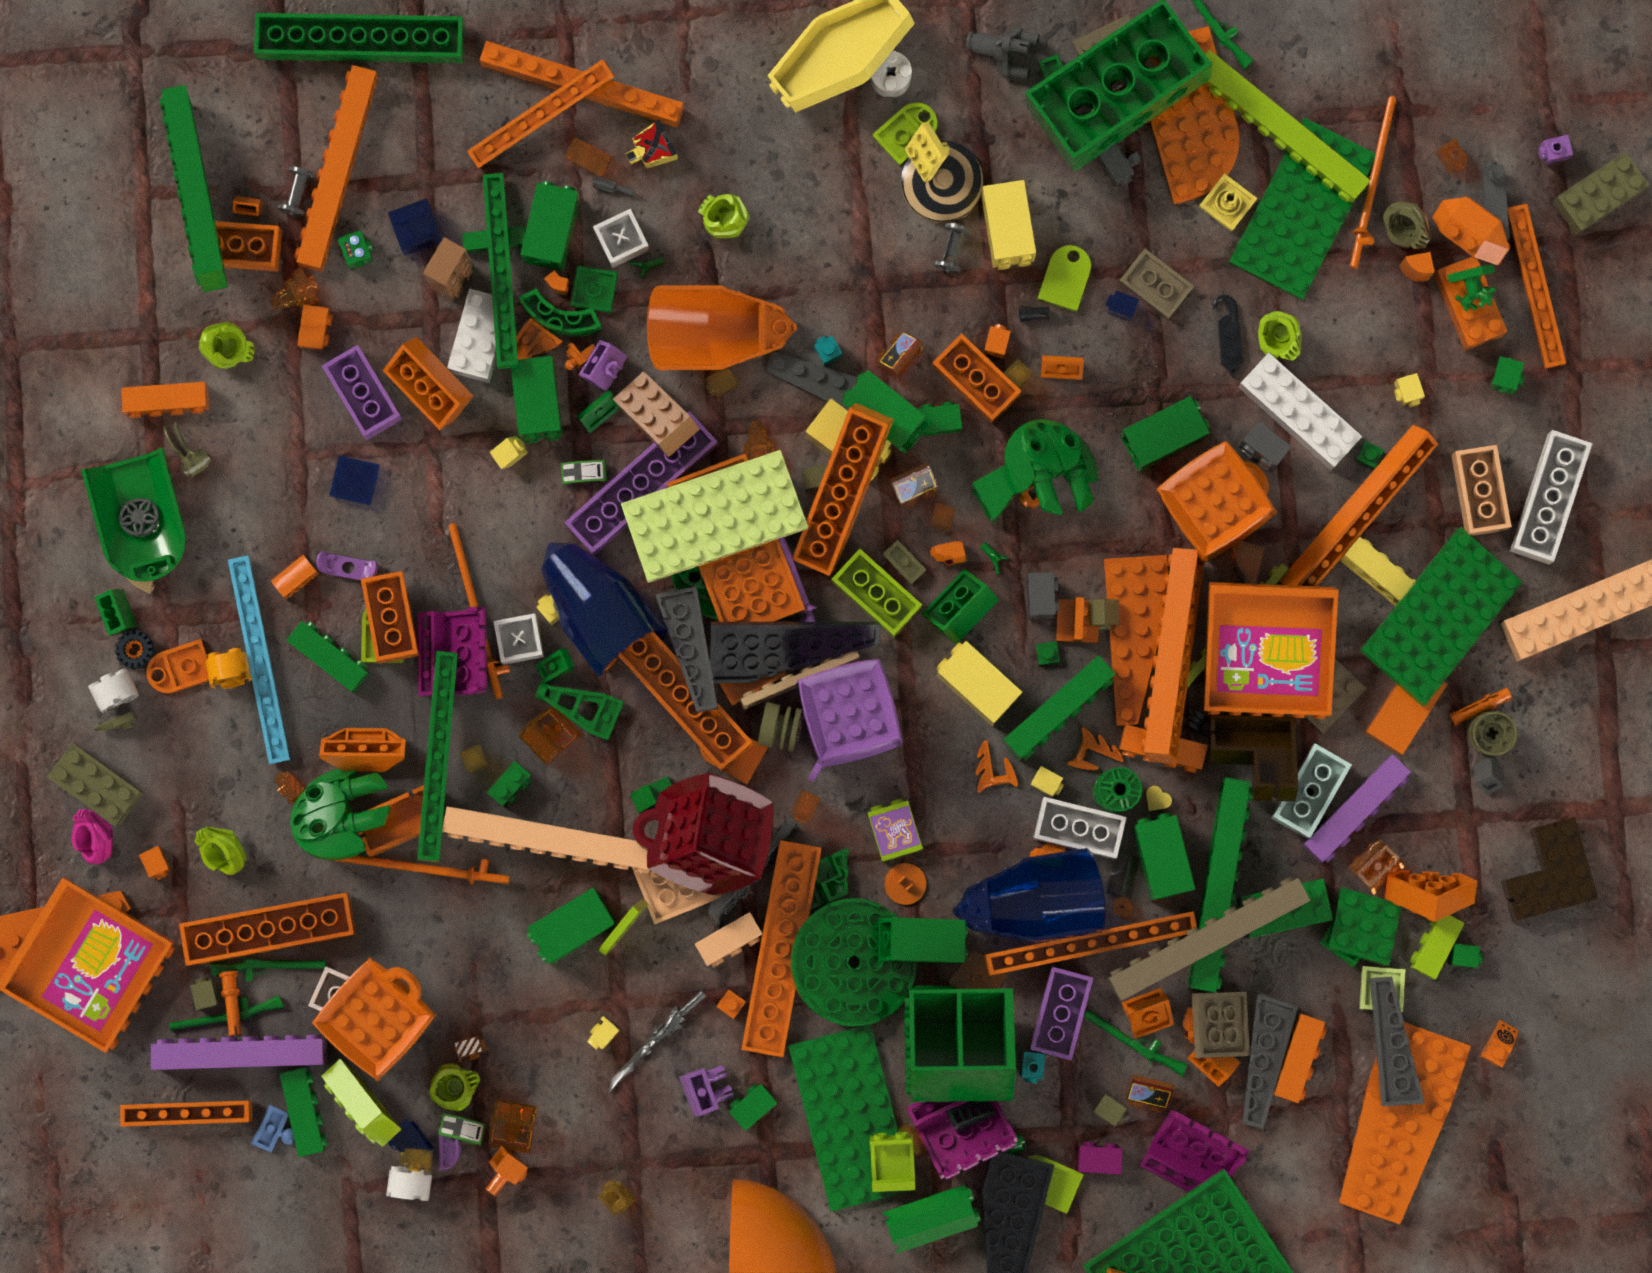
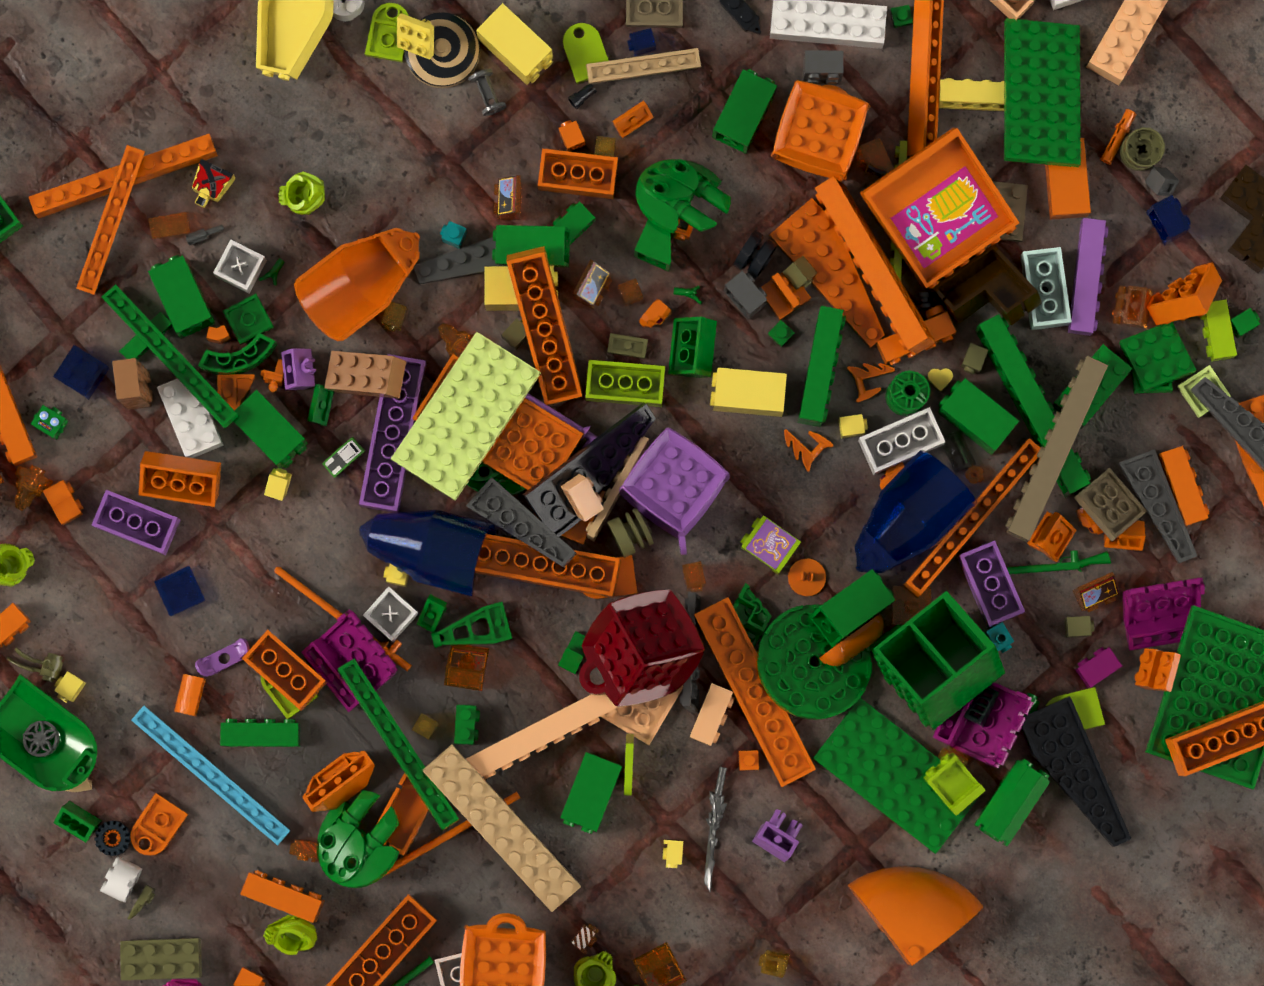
camera: 40 degrees left, 0 degrees up
light orange brick [205,648,252,689] -> none
green brick [729,1084,777,1131] -> none
none -> light yellow brick [54,671,86,703]
none -> orange brick [240,870,325,923]
none -> tan plate [423,744,581,912]
none -> light nougat brick [561,474,604,522]
none -> tan plate [586,48,701,84]
none -> black wheel [733,230,778,280]
none -> orange brick [819,614,884,666]
none -> orange tile [925,305,945,319]
none -> olive brick [961,343,988,375]
none -> orange plate [1135,648,1181,692]
none -> clear blue brick [1146,195,1191,245]

